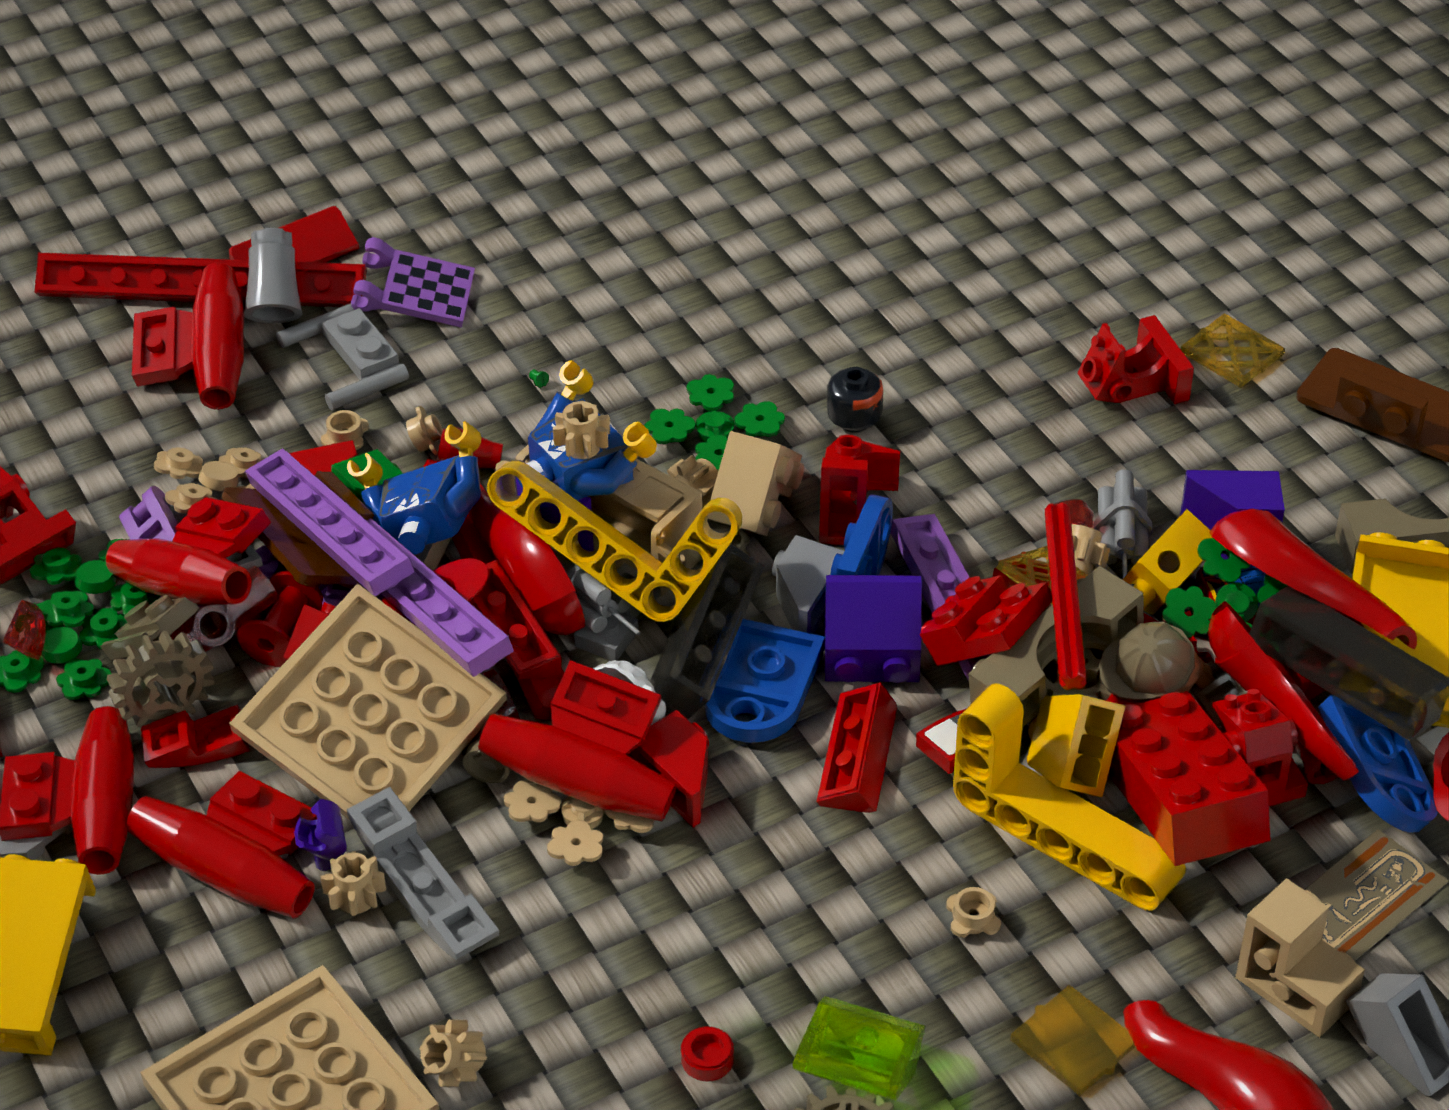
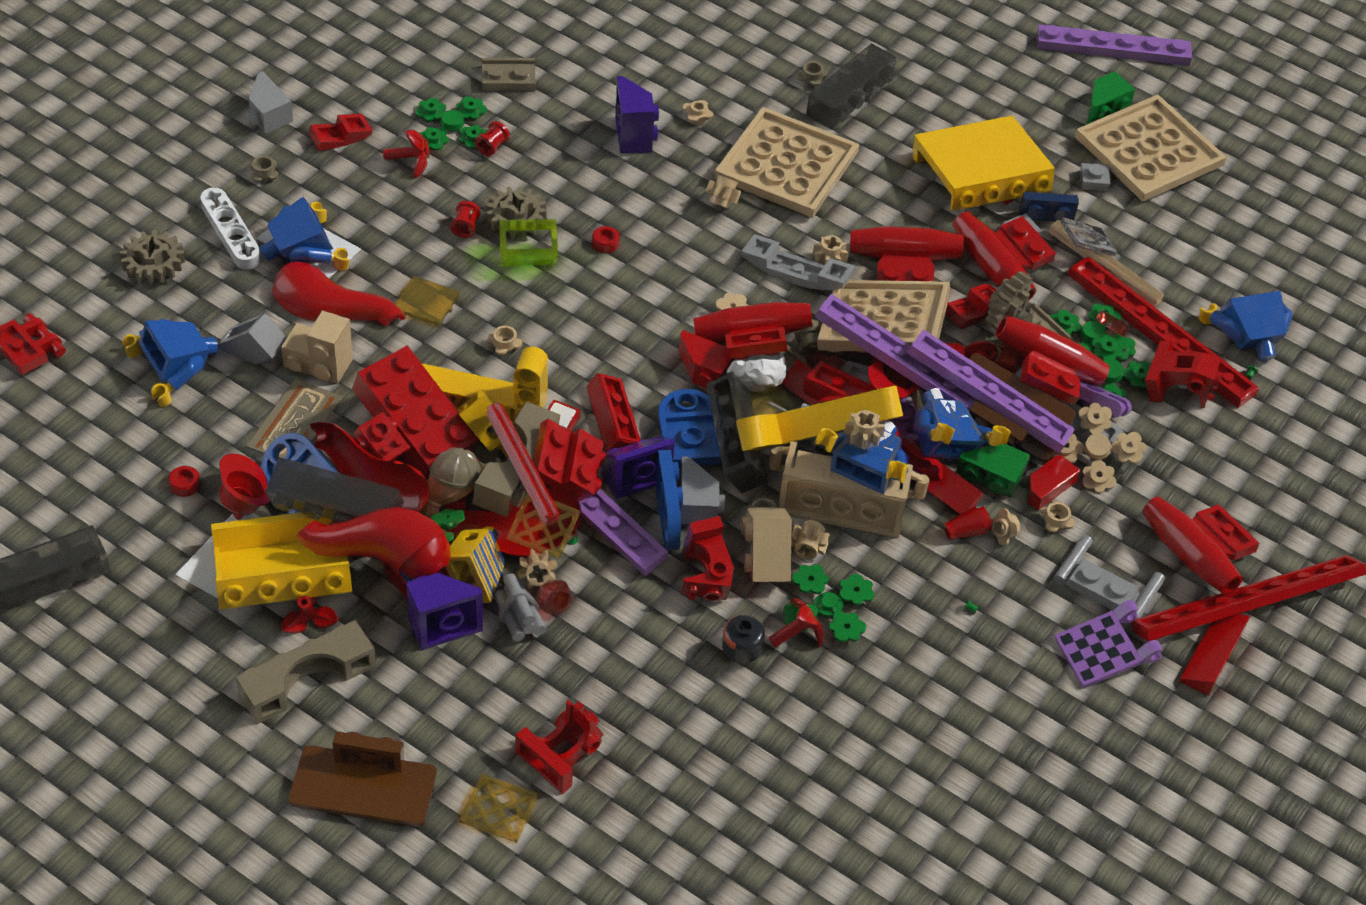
camera: 150 degrees right, 5 degrees up
light grey plant [244,228,303,323] -> none
dark purple piece [294,799,347,871] -> none
none -> red plant [768,598,823,648]

